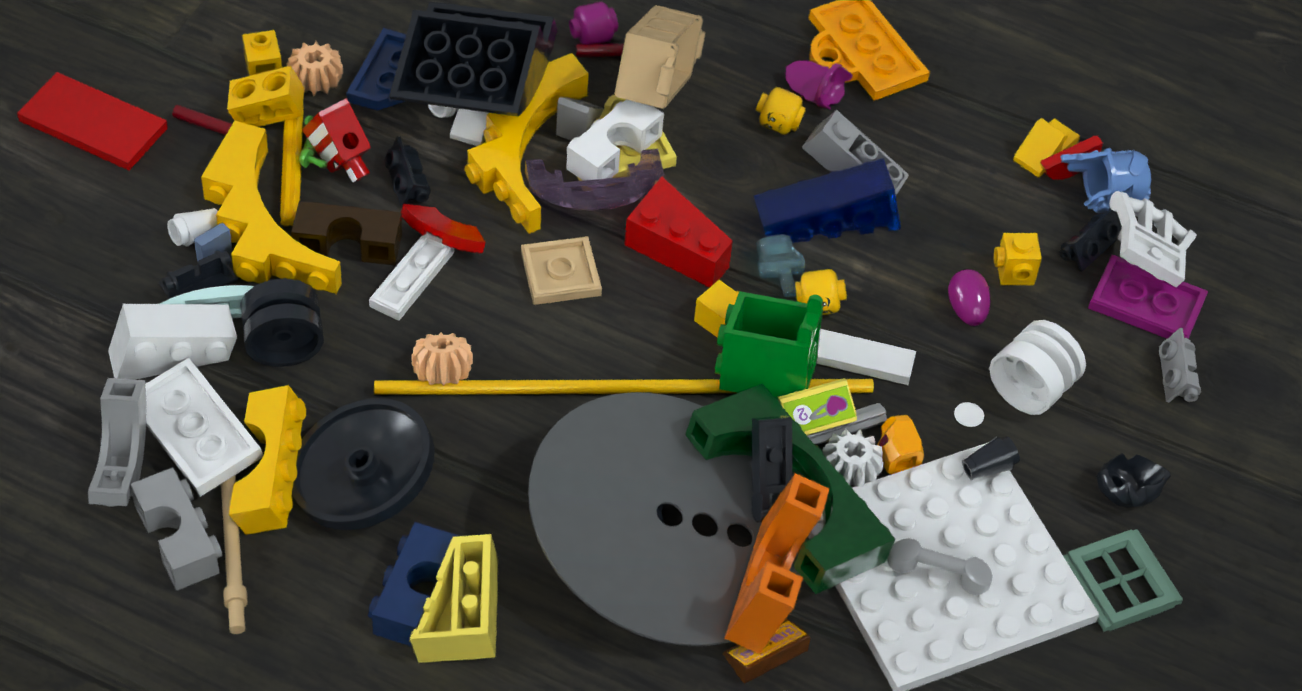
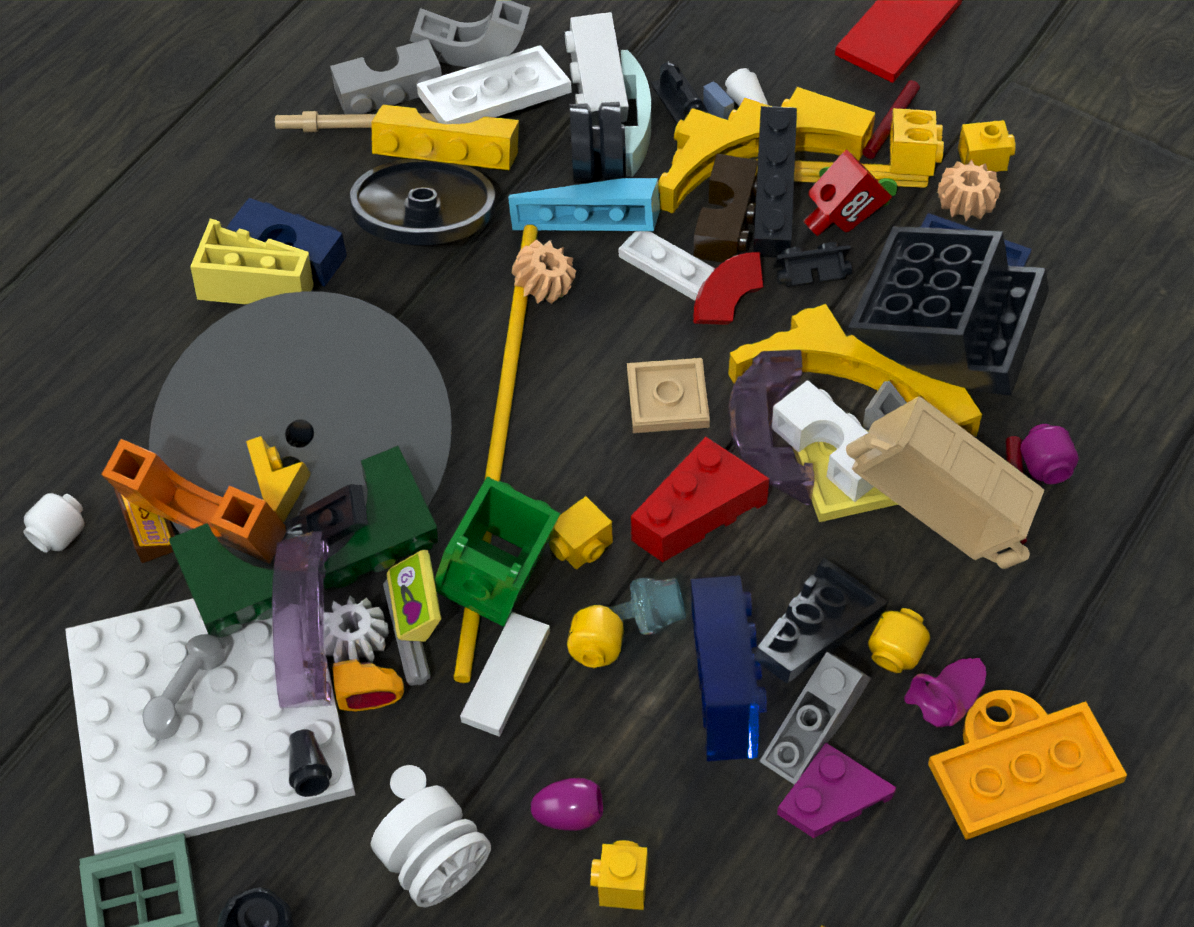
camera: 105 degrees right, 5 degrees up
none -> yellow slope [246,436,311,522]
none -> clear purple windscreen [272,531,331,708]
none -> medium azure slope [508,178,660,231]
none -> black arch [753,106,797,258]
none -> black wing [754,557,888,684]
none -> magenta wing [777,743,896,838]

